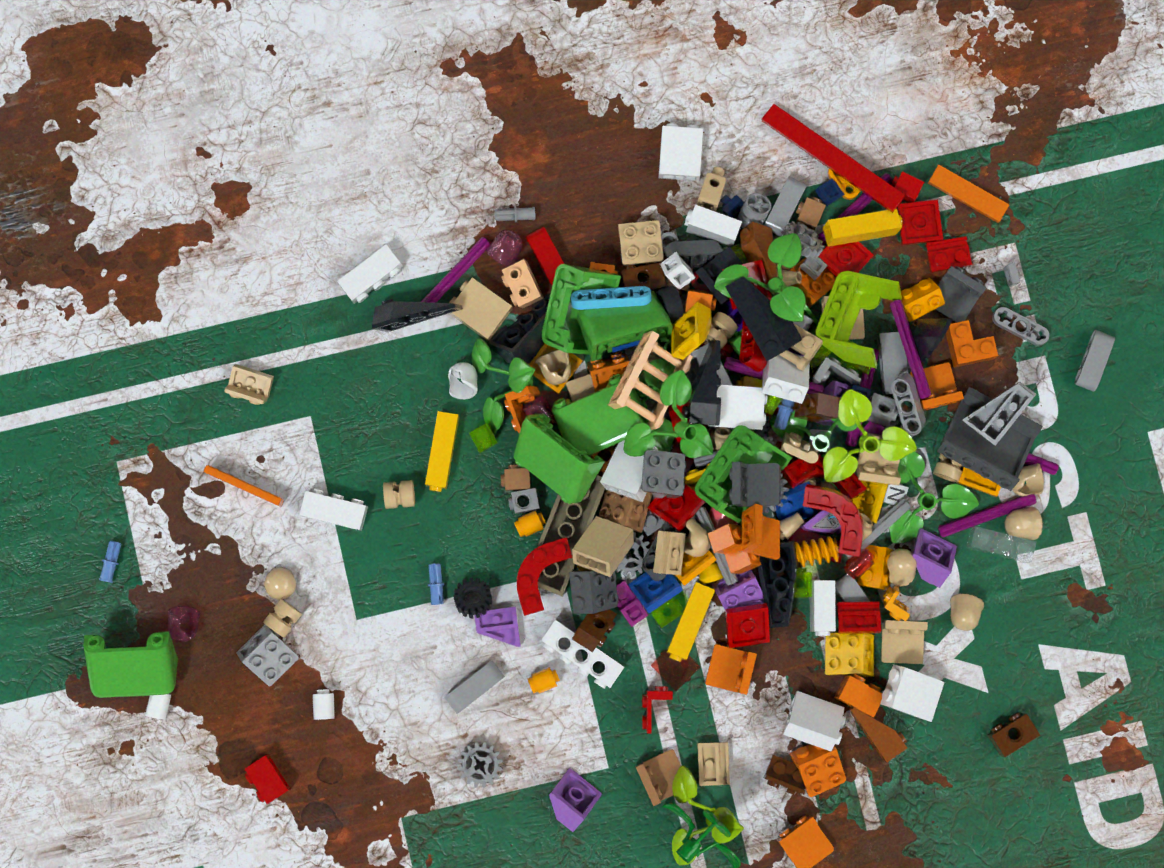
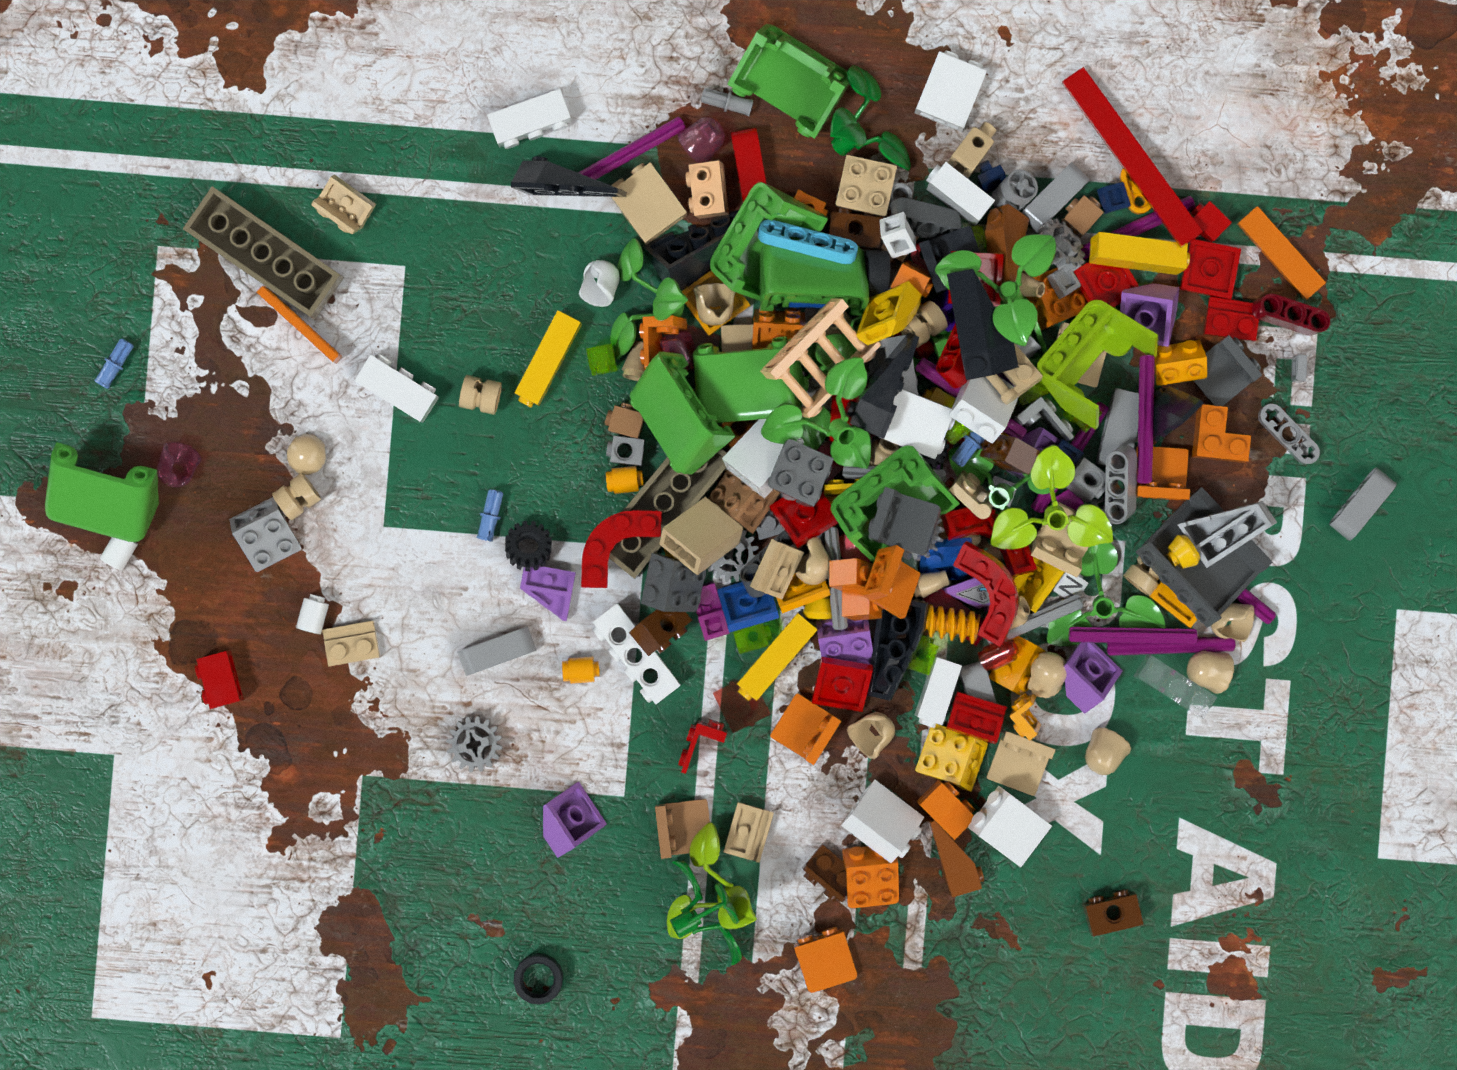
camera: 20 degrees right, 5 degrees up
none -> dark tan brick [183,186,344,320]
none -> tan plate [322,621,380,667]
none -> tan cone [622,341,645,381]
none -> bright green windscreen [727,24,849,139]
none -> green plant [830,65,911,171]
none -> tan hair [847,712,895,759]
none -> magenta axle [1068,627,1198,644]
none -> medium lavender slope [1120,284,1179,347]
none -> yellow cone [1166,535,1200,569]
none -> dark red beam [1252,293,1330,336]

